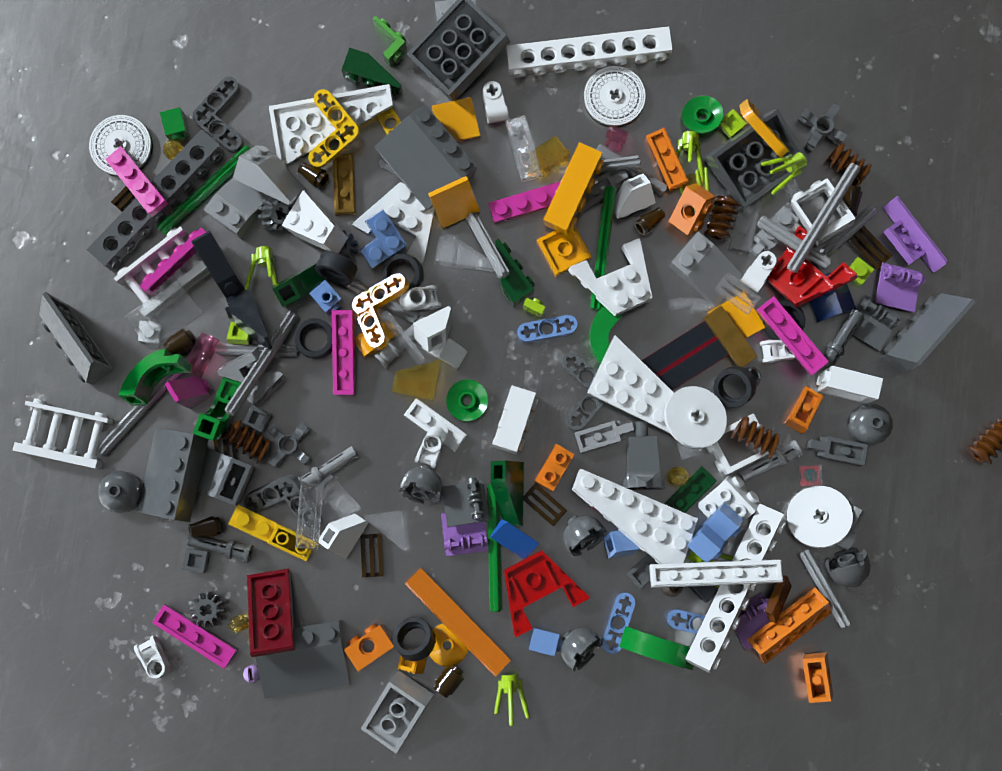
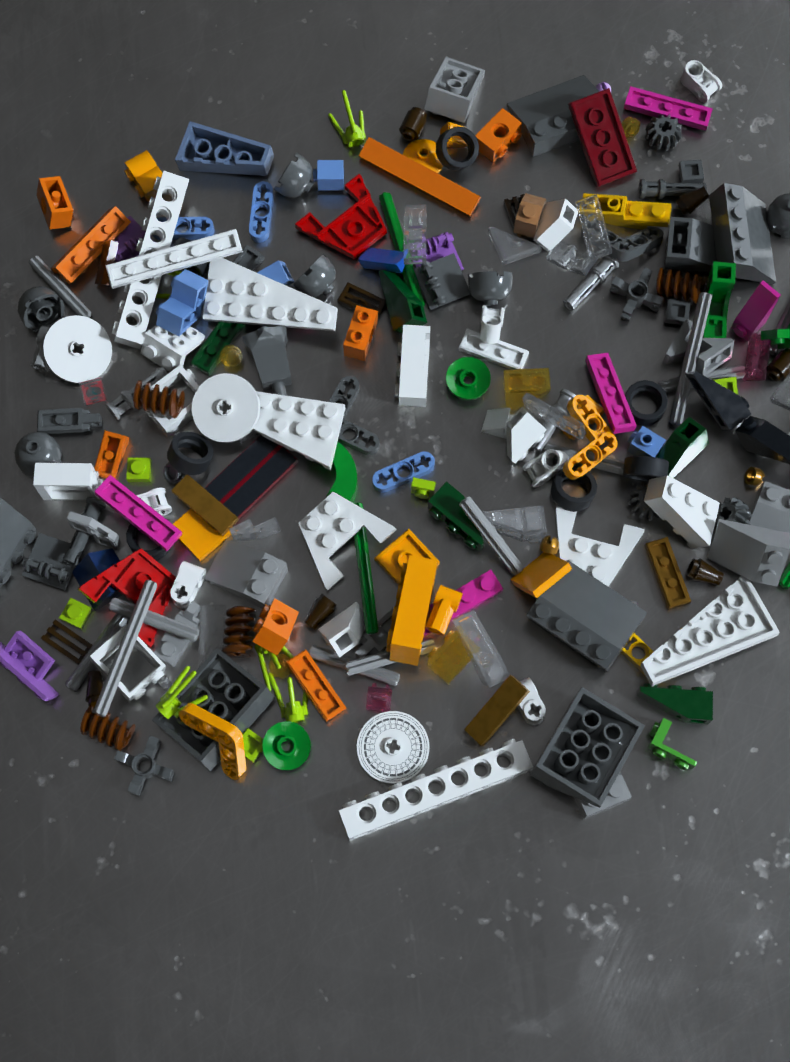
camera: 165 degrees right, 10 degrees down
lime plant [245,246,278,299] -> none
yellow beam [308,89,360,168] -> none
medium blue brick [359,210,407,268] -> none
light orange tile [432,97,480,143] -> none
light grey hinge [574,420,634,453] -> none
green arch [619,626,694,670] -> none
clear tile [714,272,761,315] -> none
medium lavender hinge [875,263,926,312] -> none
none -> light grey tile [67,511,121,550]
none -> light orange brick [124,150,163,202]
none -> lime plate [126,458,152,482]
none -> sand blue wedge [175,121,274,176]
none -> clear slope [404,204,427,265]
none -> light orange piece [425,585,463,636]
none -> pearl gold tile [464,675,530,746]
none -> medium nougat slope [513,193,546,238]
none -> pearl gold hinge [539,535,559,554]
none -> pearl gold hinge [745,466,765,486]

